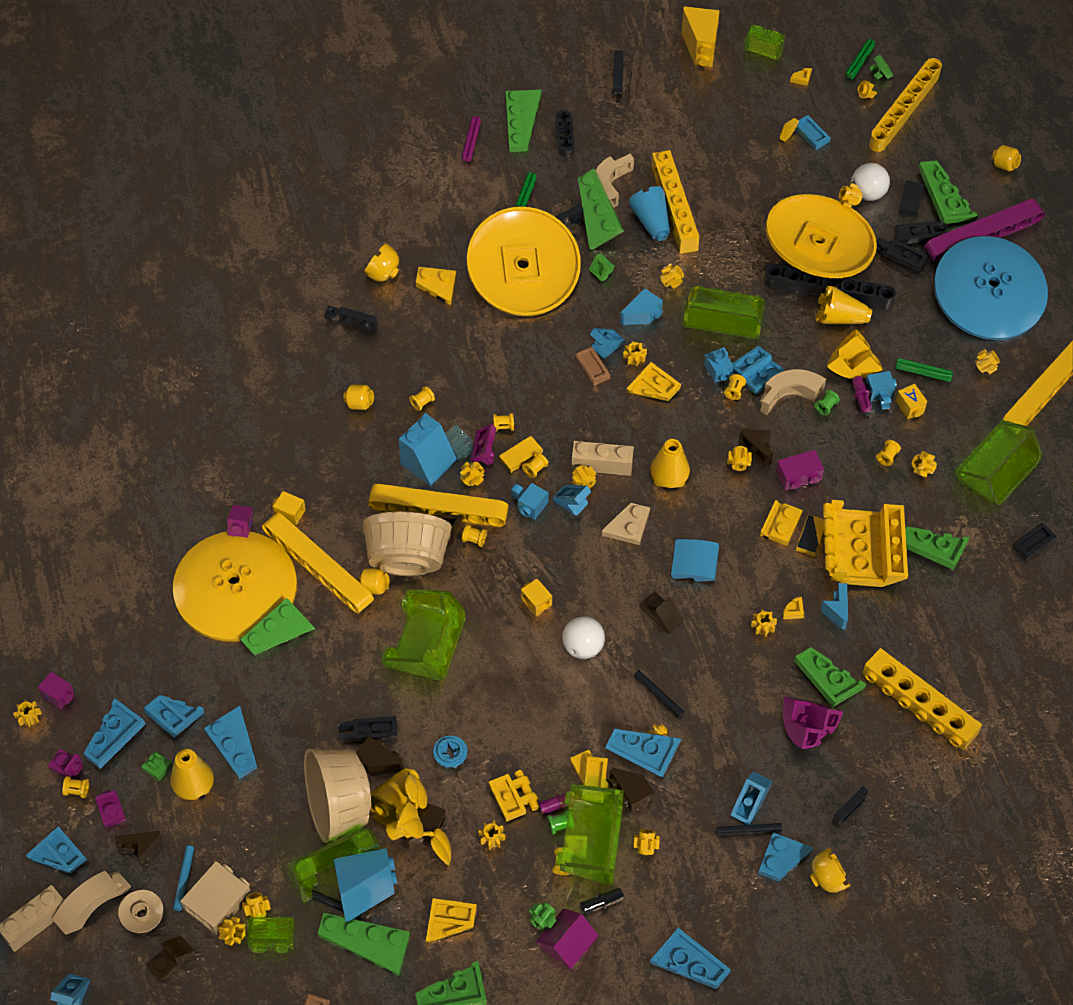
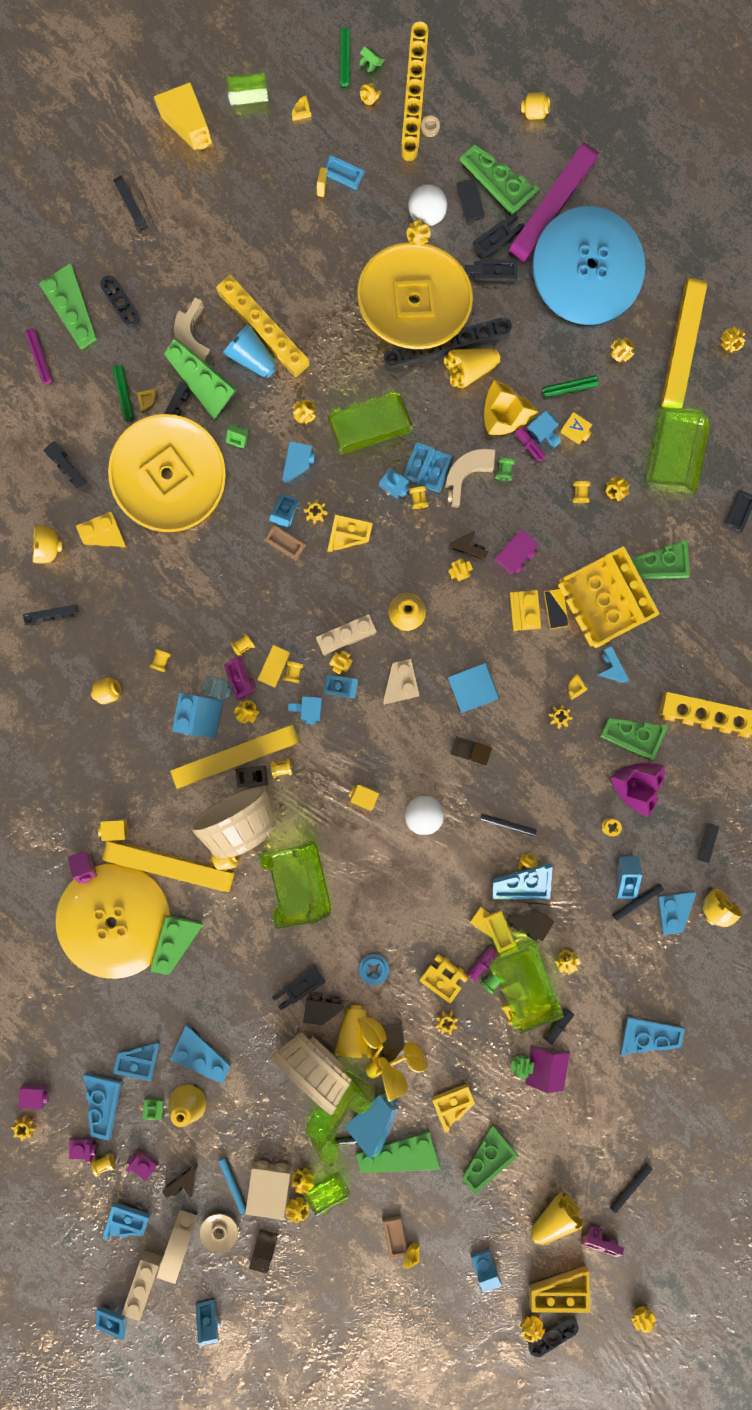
camera: 30 degrees left, 30 degrees up
none -> black plate [43,441,90,491]
none -> yellow tile [137,389,157,413]
none -> tan tile [421,115,440,137]
none -> yellow bush [601,818,622,837]

